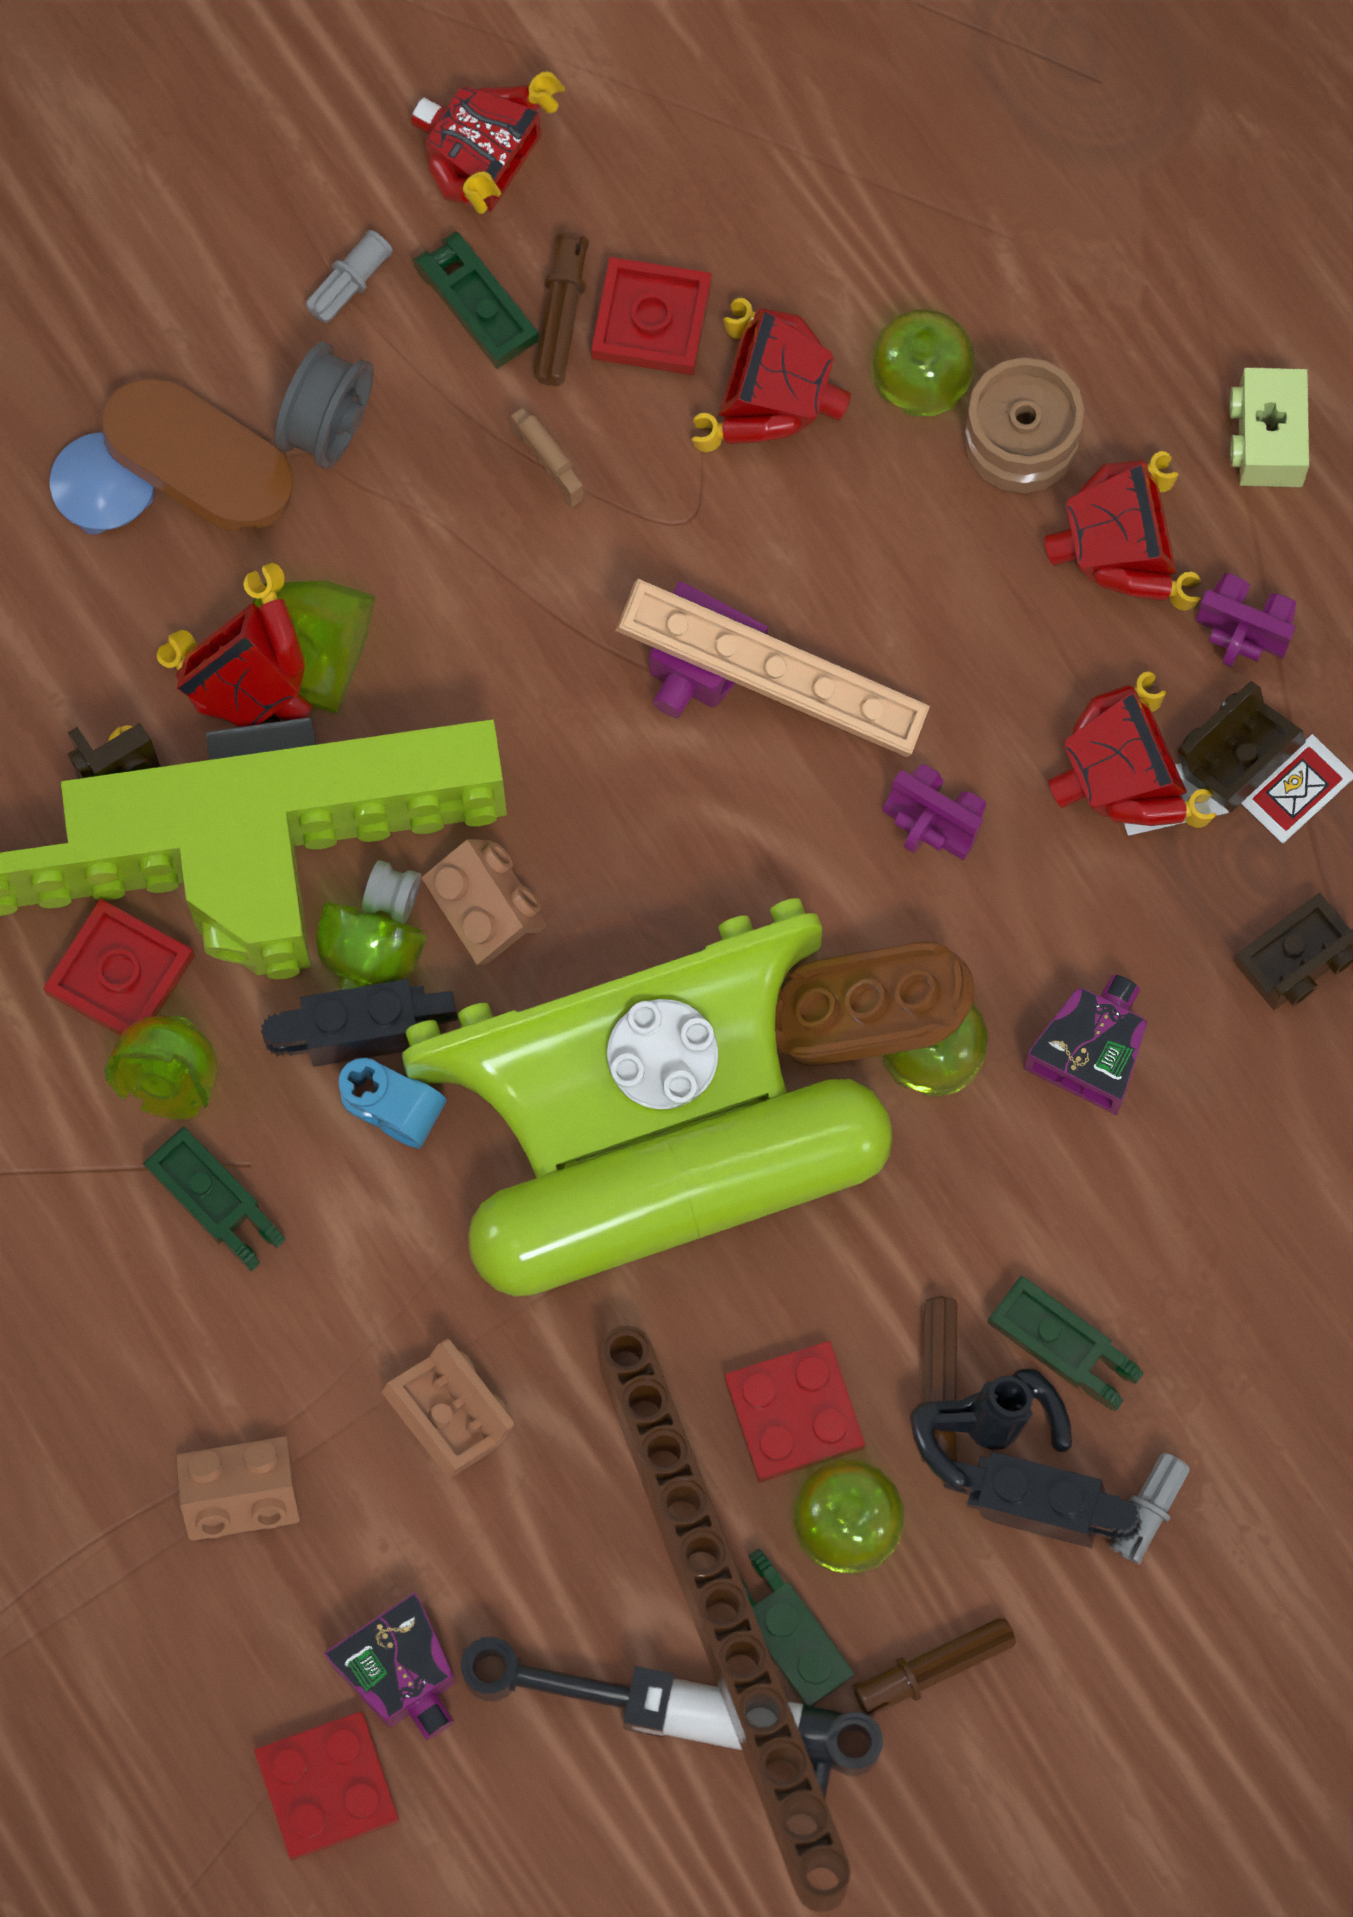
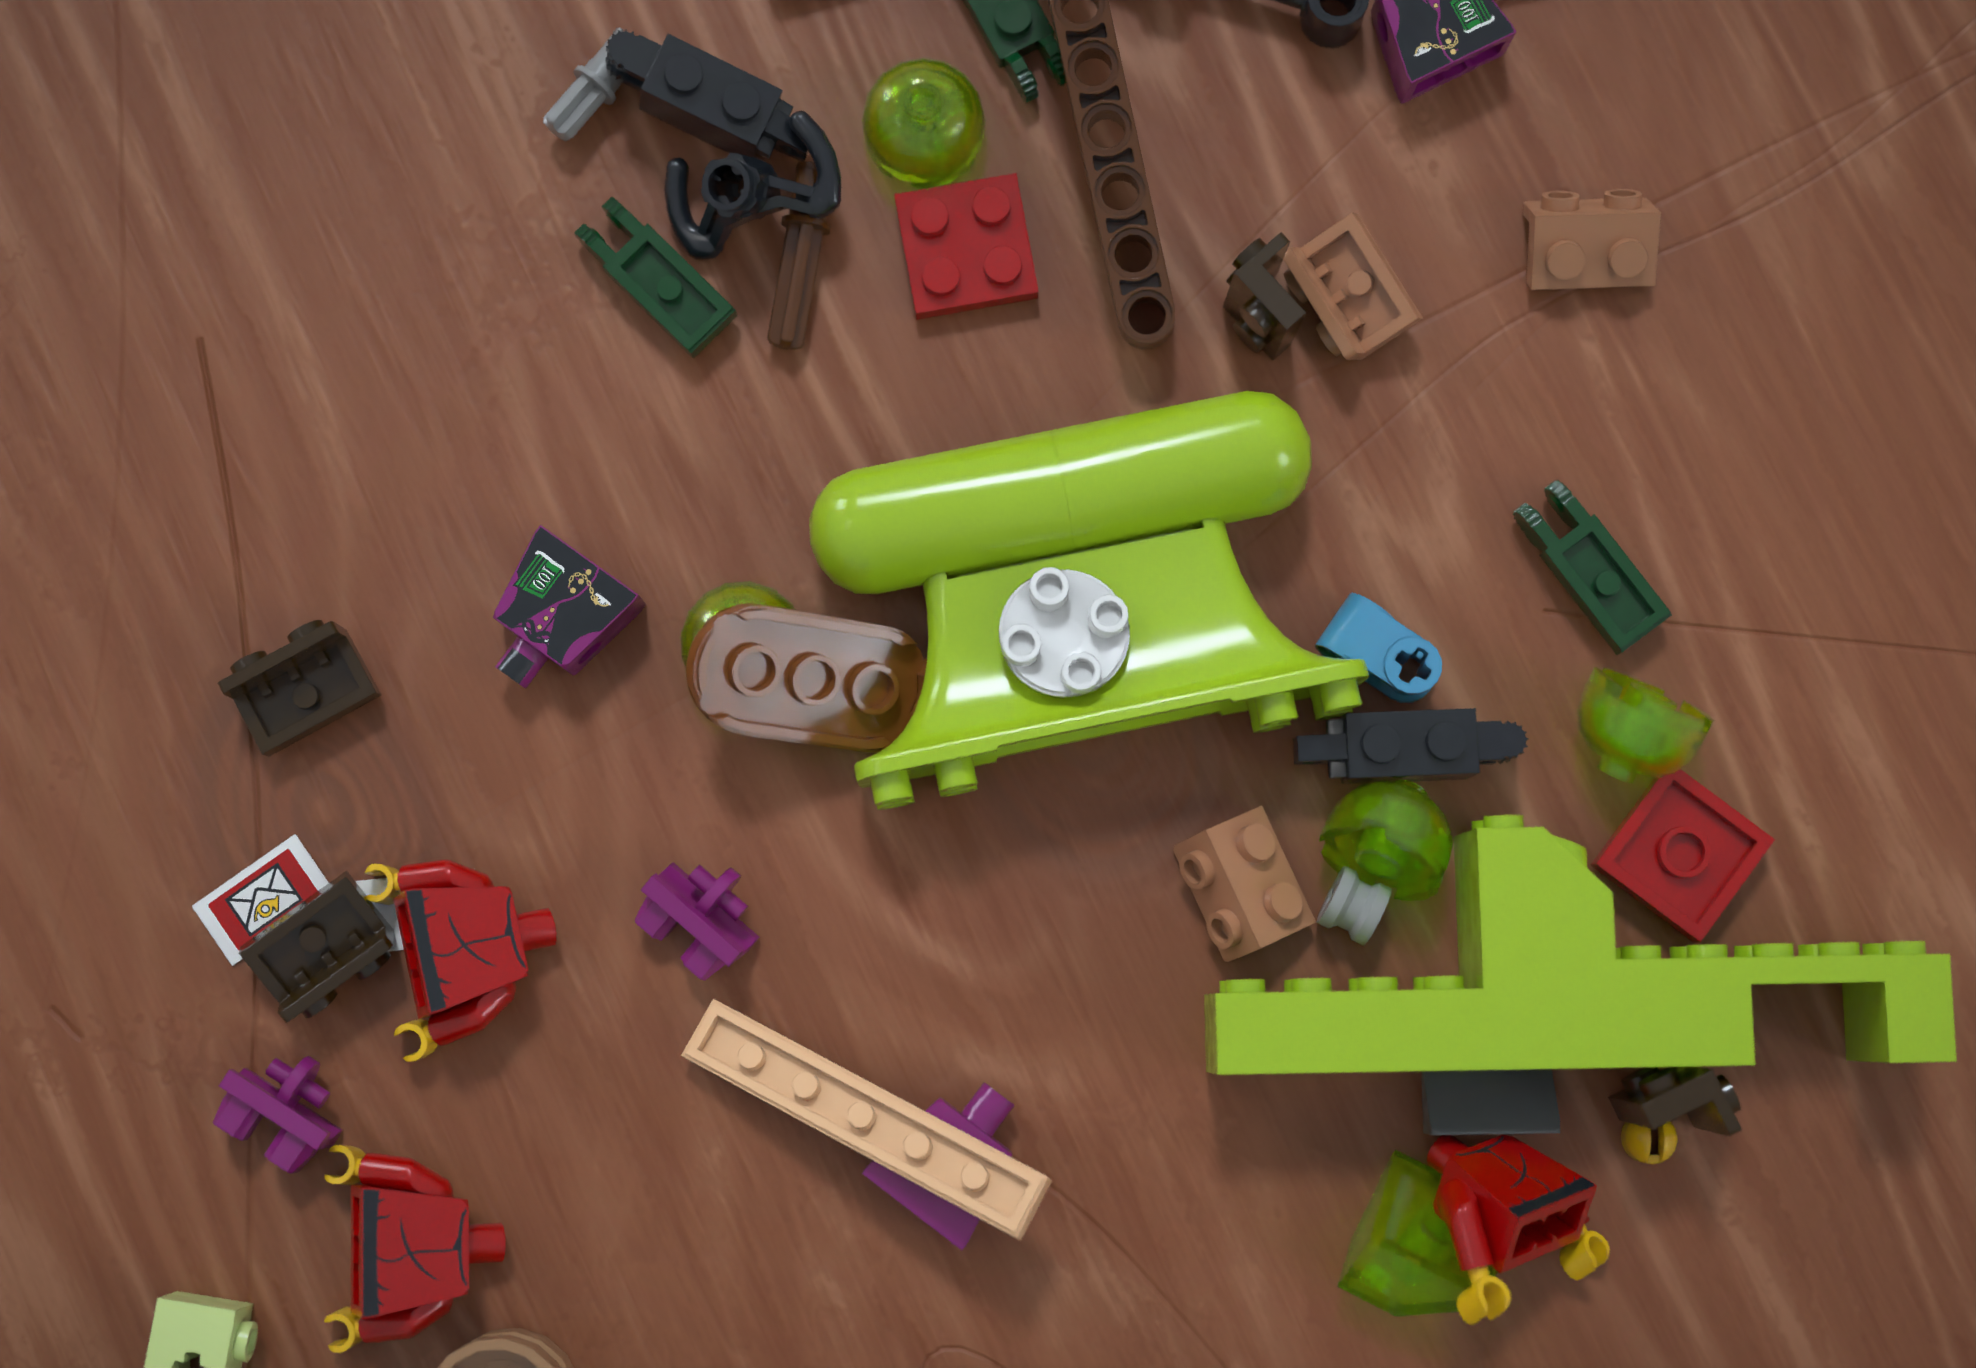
camera: 175 degrees left, 10 degrees up
none -> dark brown bracket [1223,232,1306,361]

